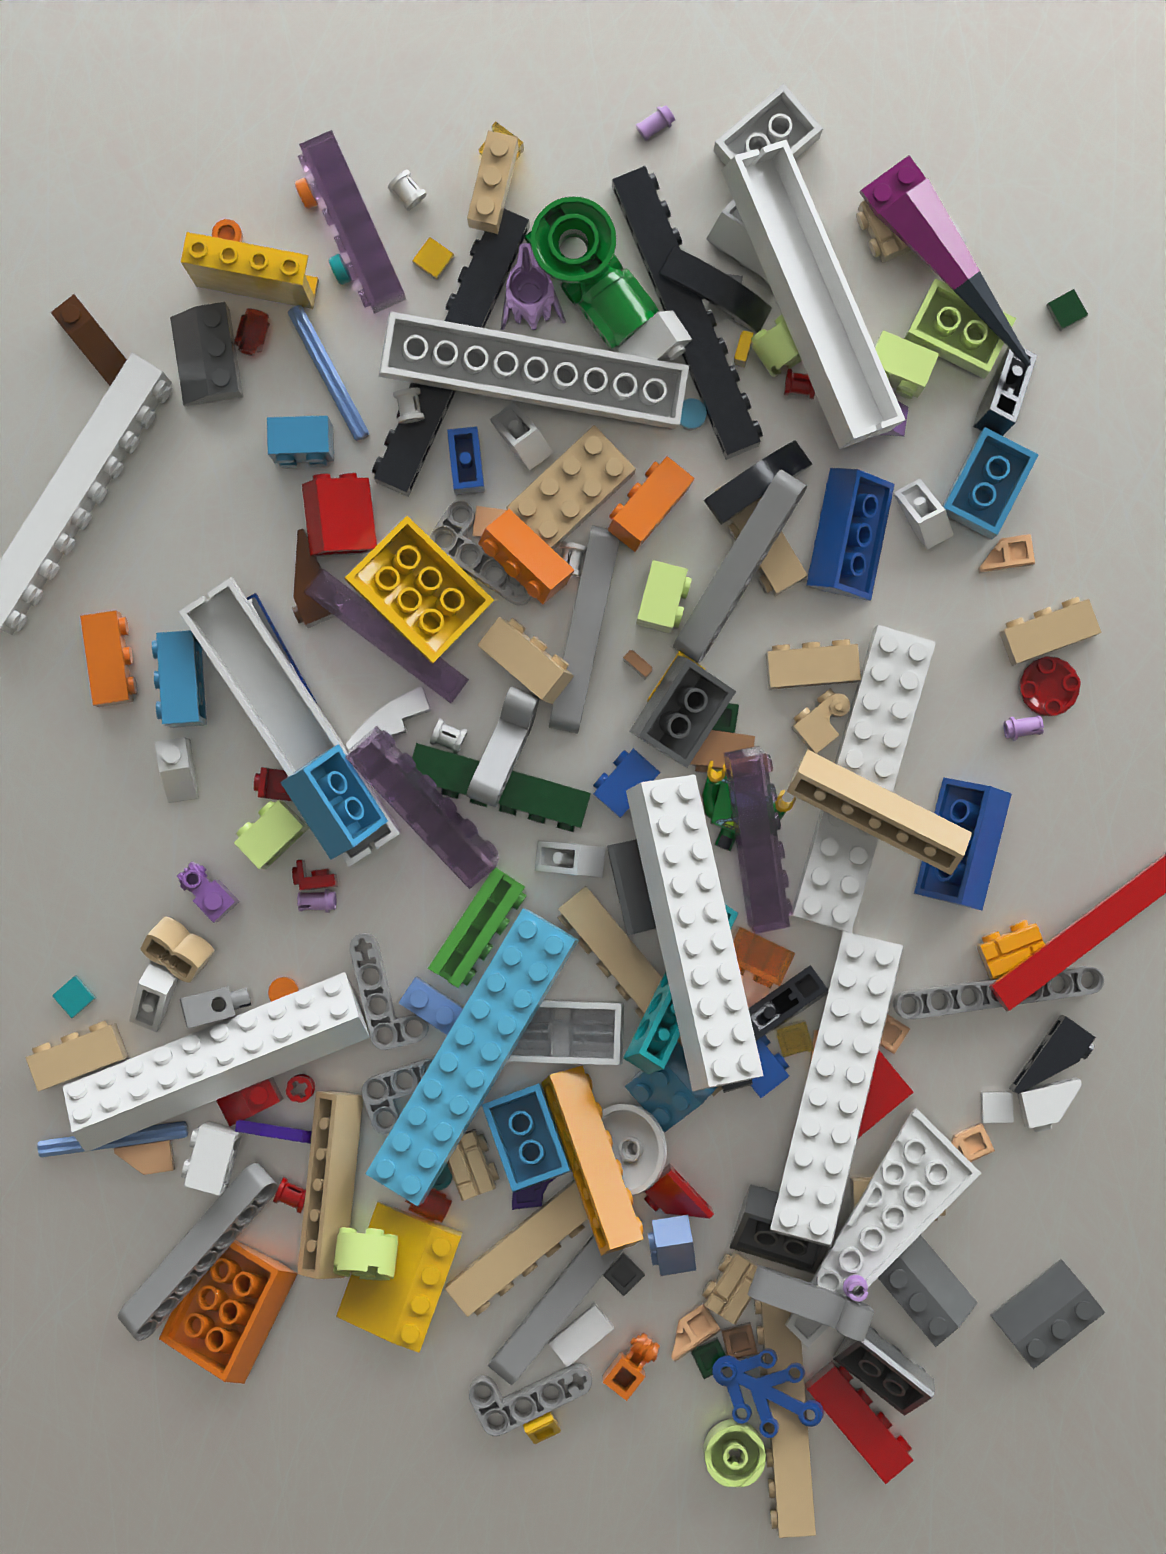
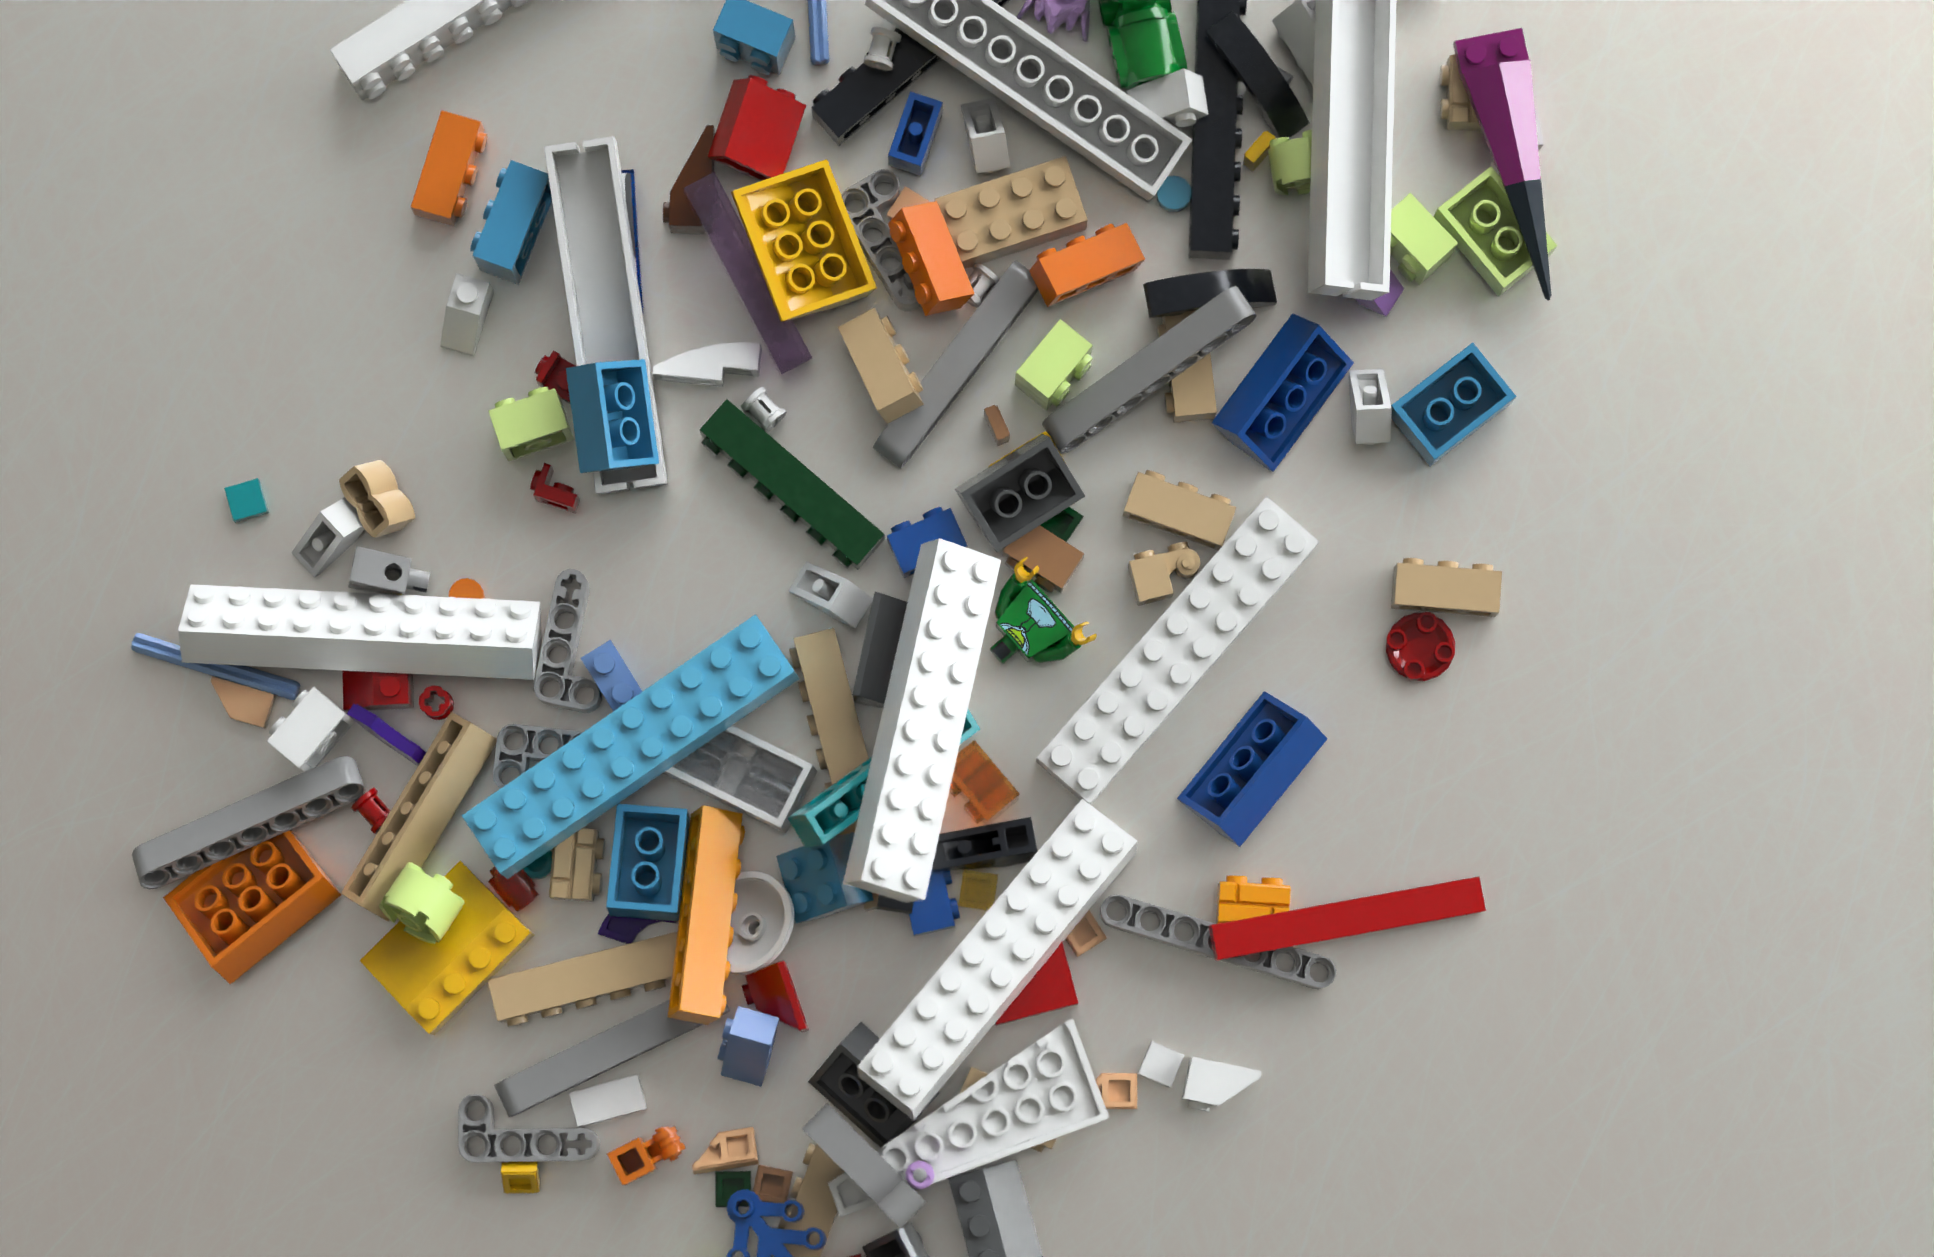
camera: 25 degrees right, 5 degrees down
tan brick [25,1020,129,1092] -> none
medium lavender brick [177,861,240,923] -> none
lavender pin [297,889,337,913] -> none
clear purple brick [345,726,500,889] -> none
bright green brick [428,867,527,988] -> none
light grey beam [466,686,540,807] -> none
dark grey tile [603,1252,645,1296] -> none
tan brick [702,1250,759,1325] -> none
clear purple brick [723,746,793,934] -> none
red bush [784,368,815,400] -> none
tan brick [787,749,972,875] -> none
black slope [973,347,1037,436] -> none
light nougat tile [978,534,1035,573] -> none
lavender pin [1003,715,1044,741] -> none
black slope [1009,1015,1096,1094] -> none
dark green tile [1046,289,1088,331] -> none

